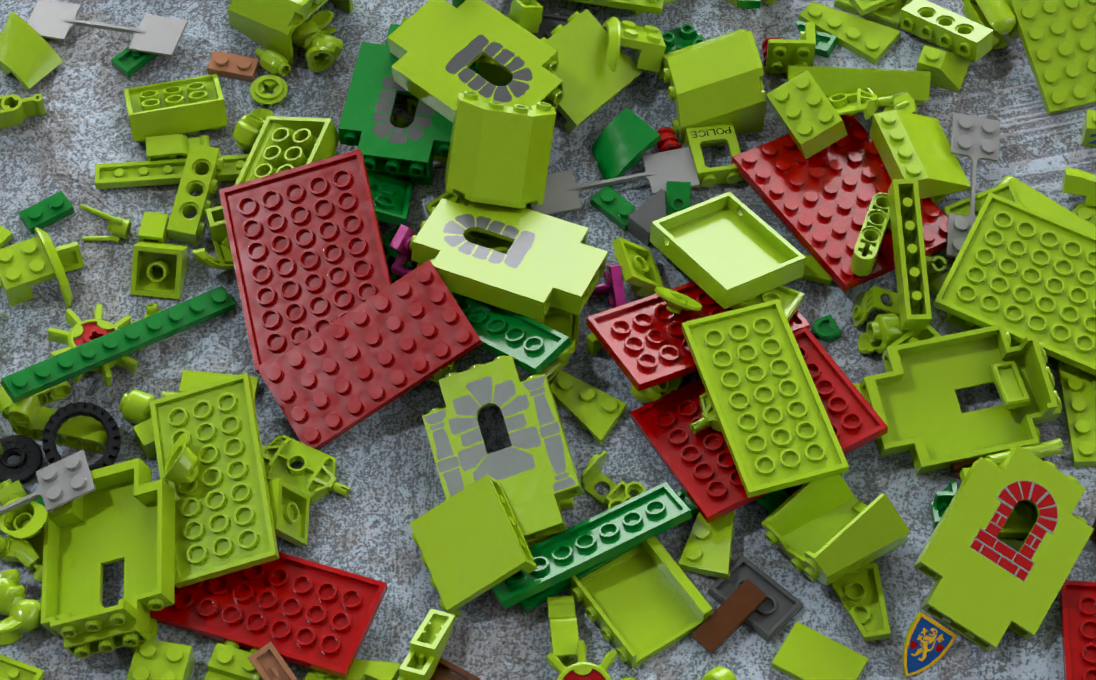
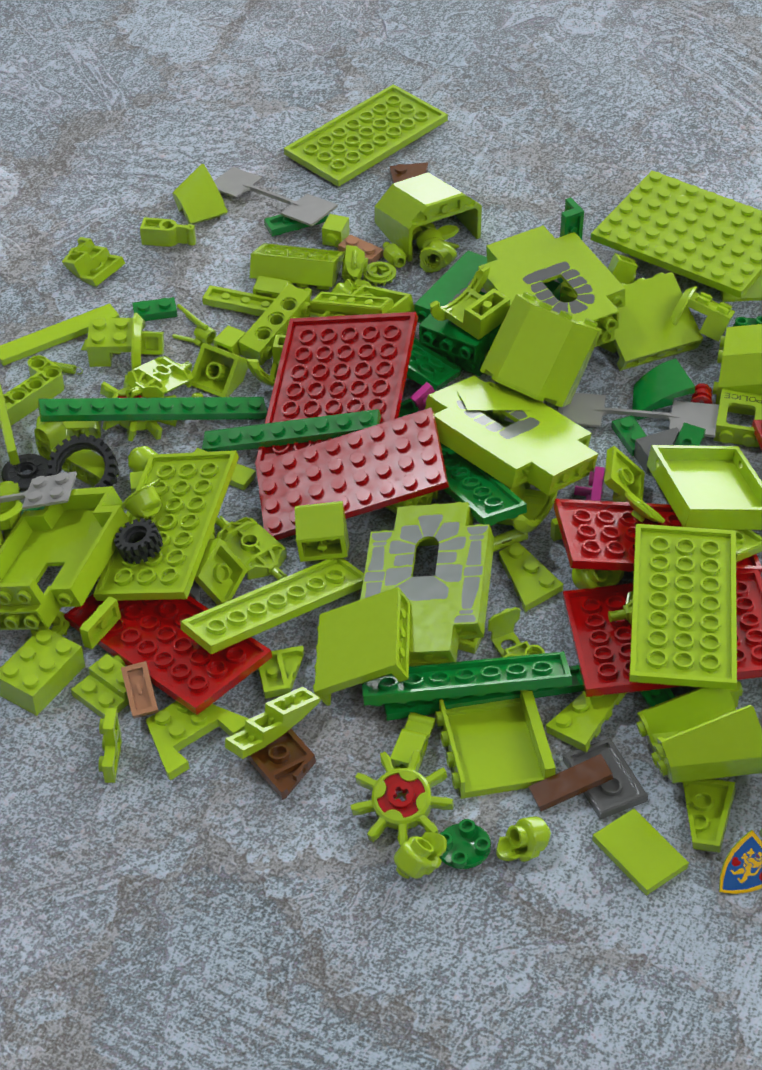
camera: 25 degrees right, 10 degrees down
none -> lime plate [79,597,121,649]
none -> black tyre [114,518,163,564]
none -> lime plate [126,356,193,398]
none -> lime plate [181,558,364,654]
none -> green plate [202,409,381,452]
none -> lime wing [258,645,304,699]
none -> lime slope [295,501,350,562]
none -> lime tile [310,292,394,314]
none -> lime brick [322,214,350,247]
none -> lime hand [342,245,368,282]
none -> lime piece [430,266,511,340]
none -> lime sticker [457,389,531,410]

